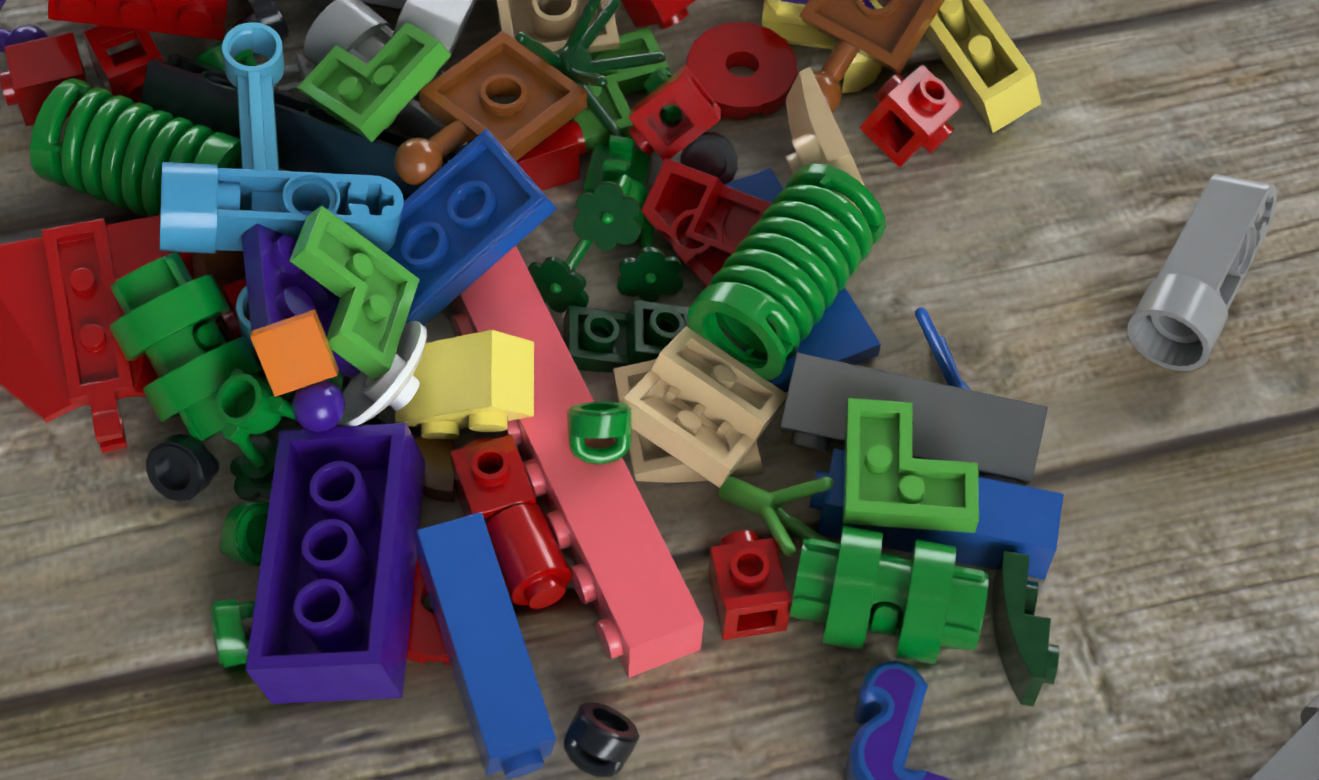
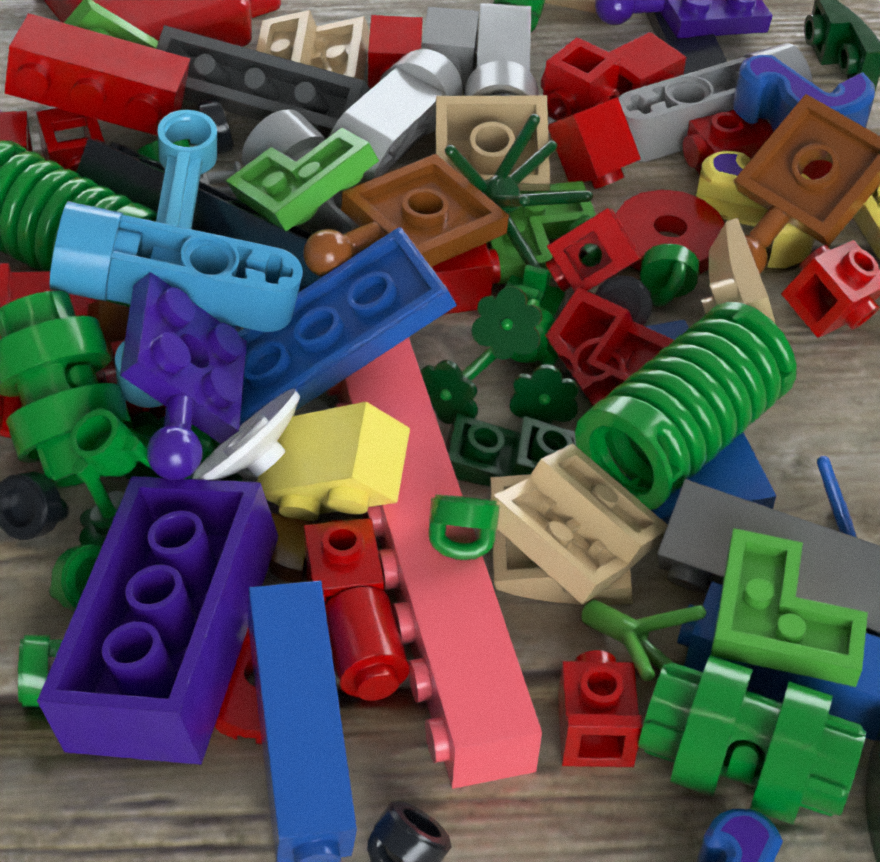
camera: 10 degrees right, 10 degrees down
orange tile [250,309,339,397] -> none
bright green plate [290,205,420,381] -> none
none -> green tile [640,244,699,307]

